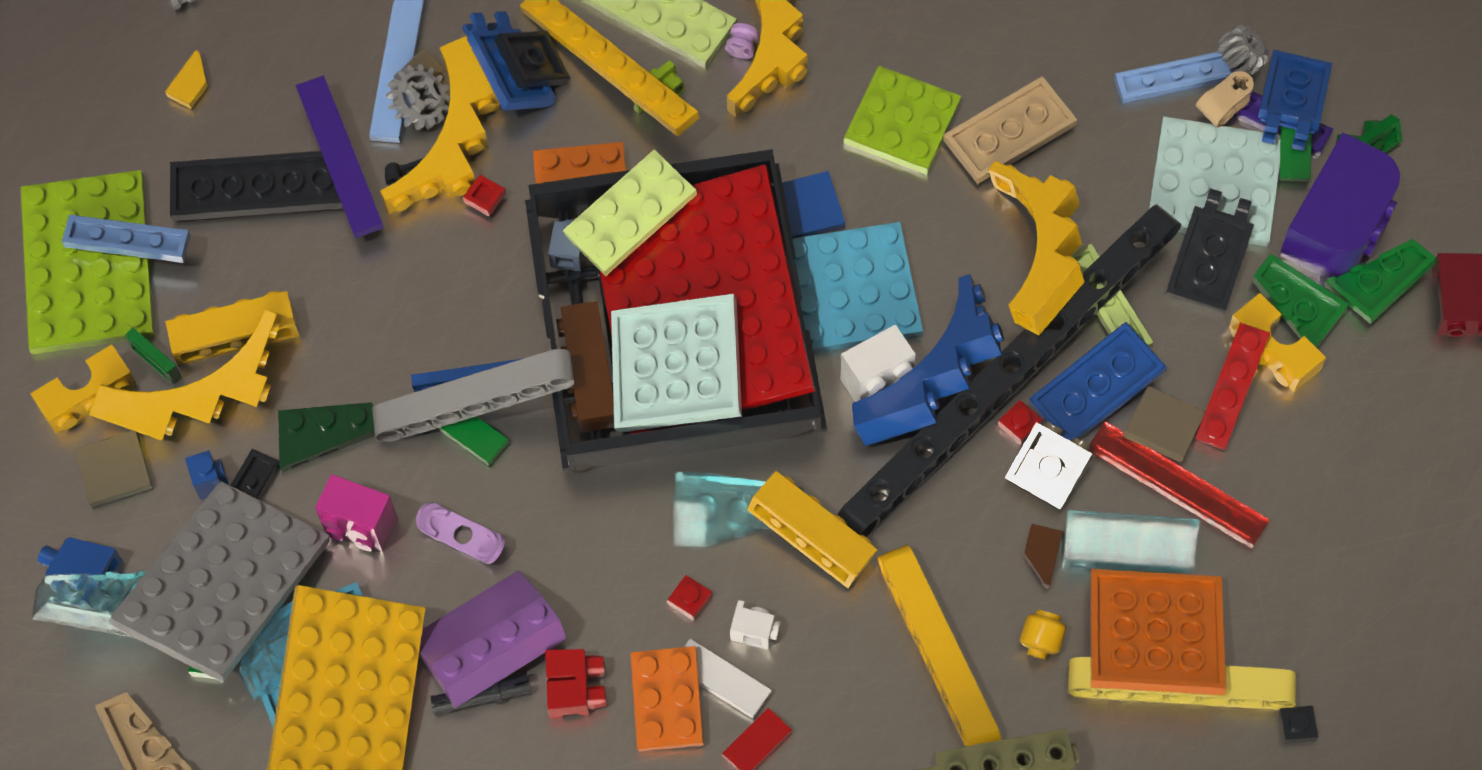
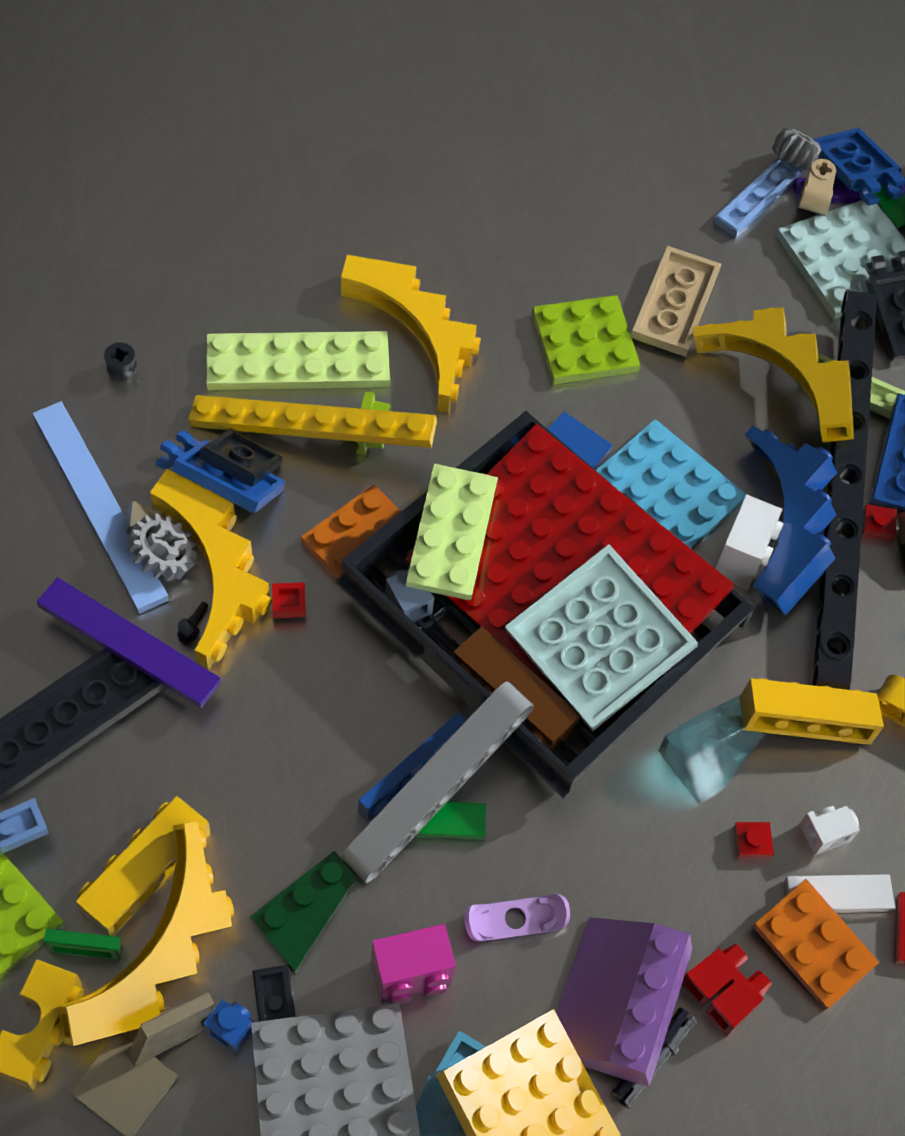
camera: 45 degrees left, 5 degrees down
lavender wheel [725,23,760,59] -> none
none -> dark tan tile [128,993,215,1067]

